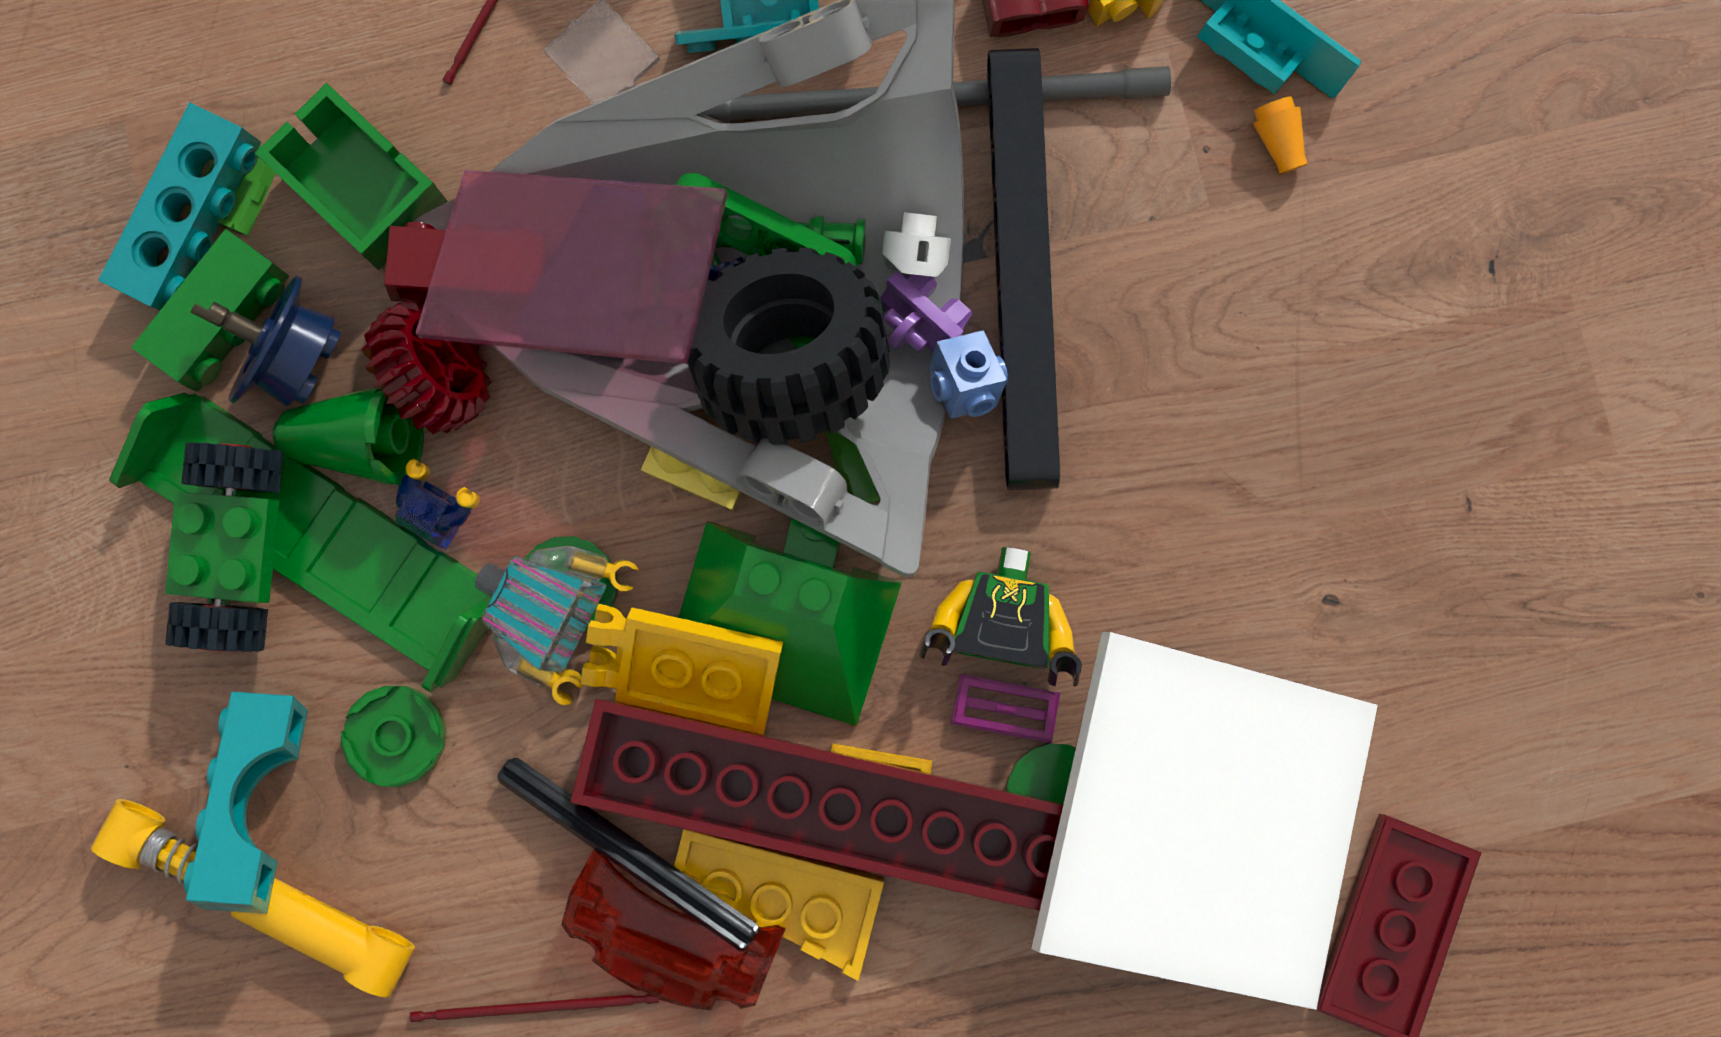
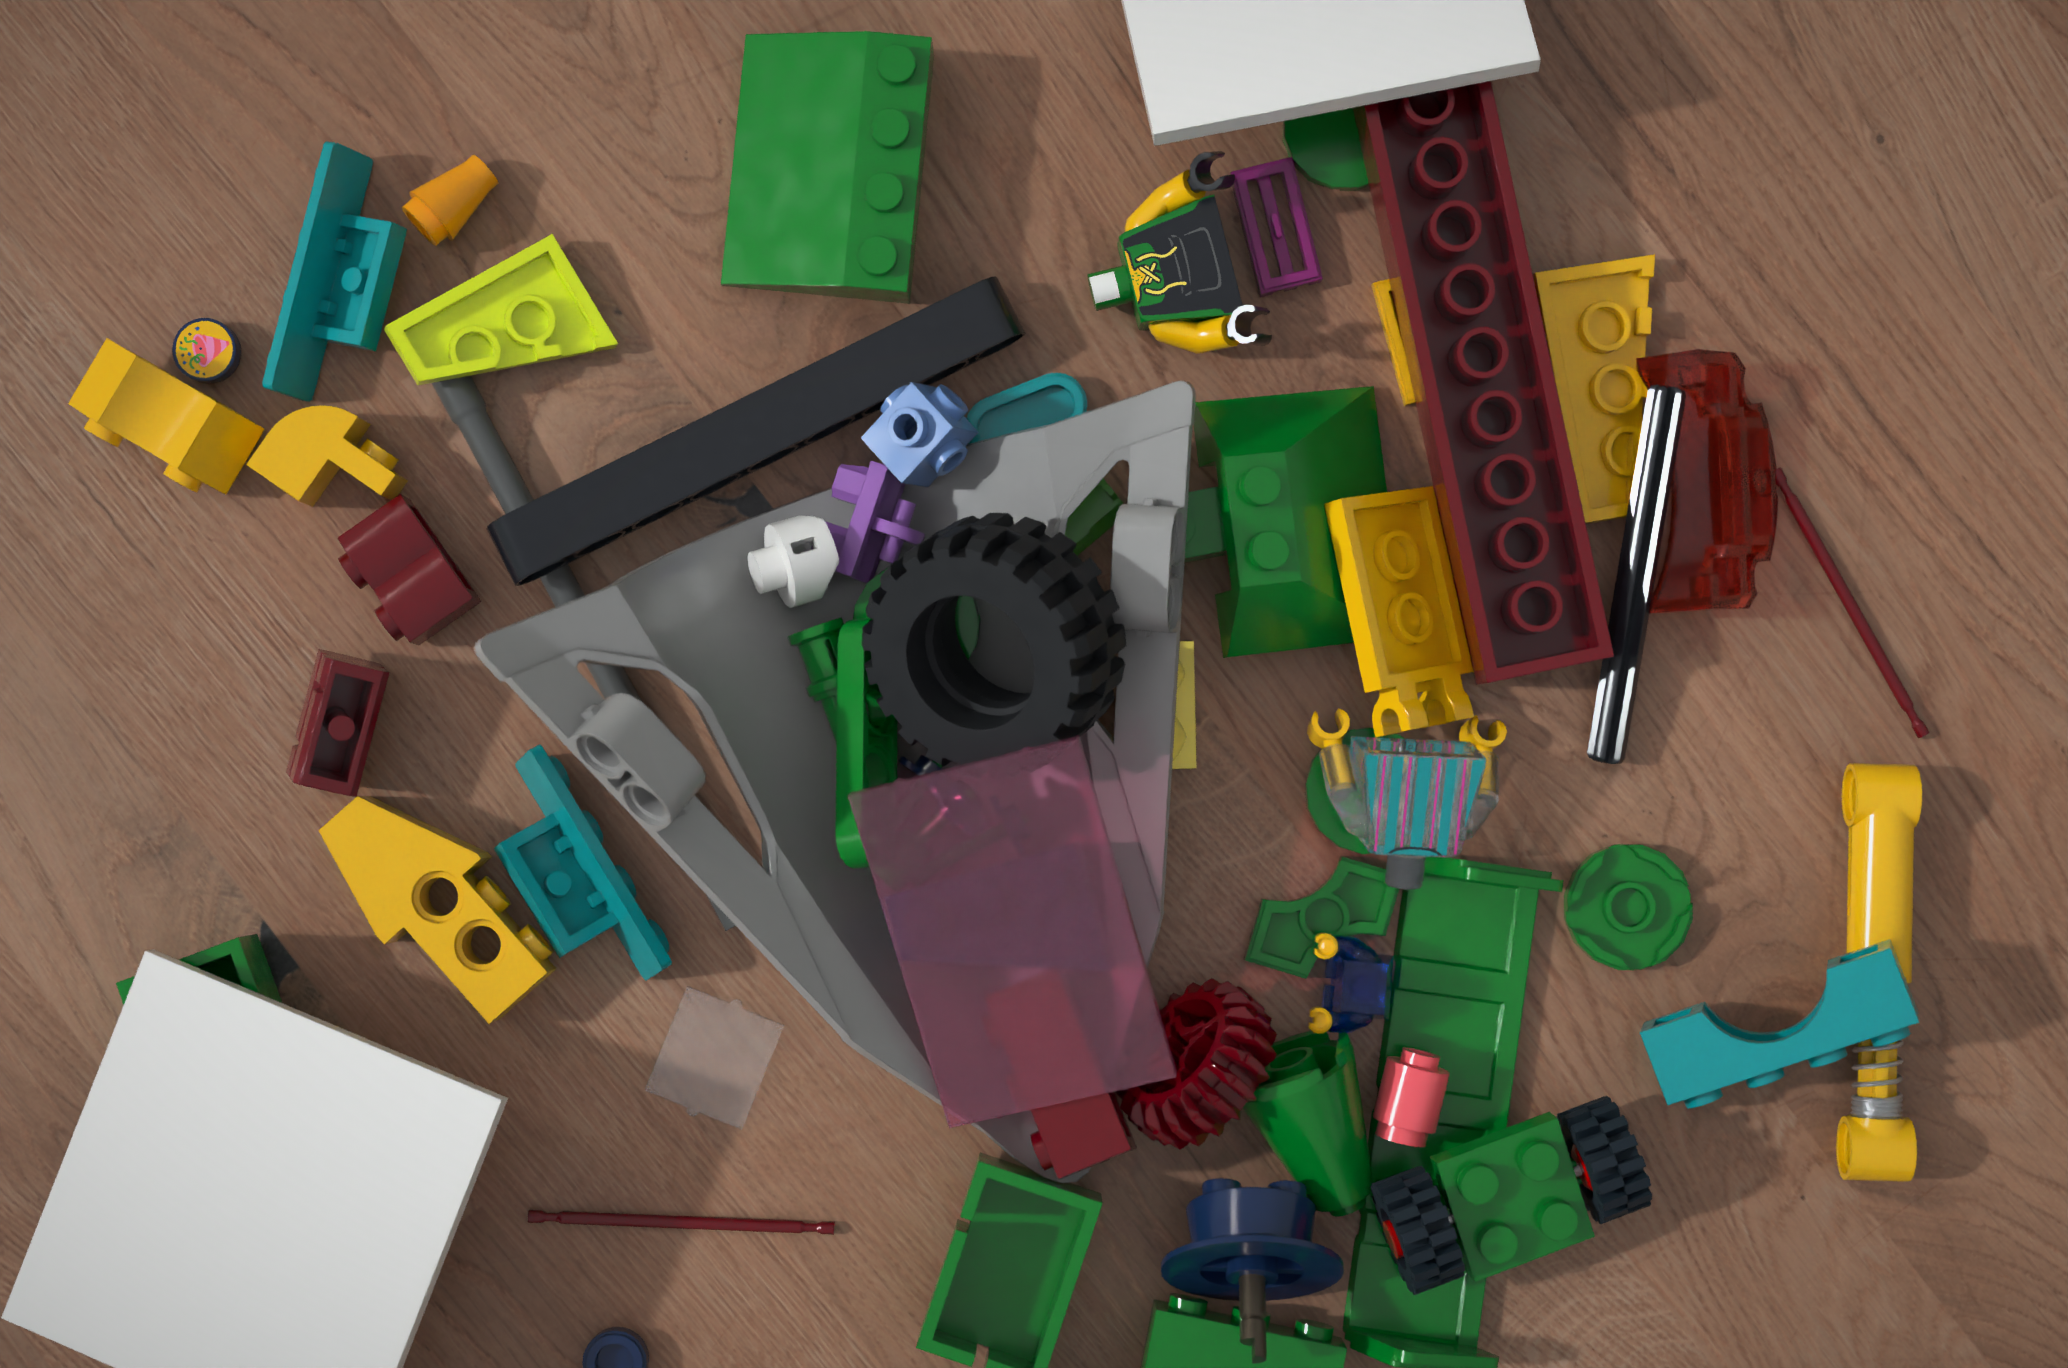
camera: 115 degrees left, 5 degrees up
none -> neon yellow wing [384,234,618,385]
none -> green slope [721,31,934,304]
none -> teal tile [966,373,1087,444]
none -> green tile [1244,856,1403,979]
none -> coral brick [1373,1047,1450,1147]

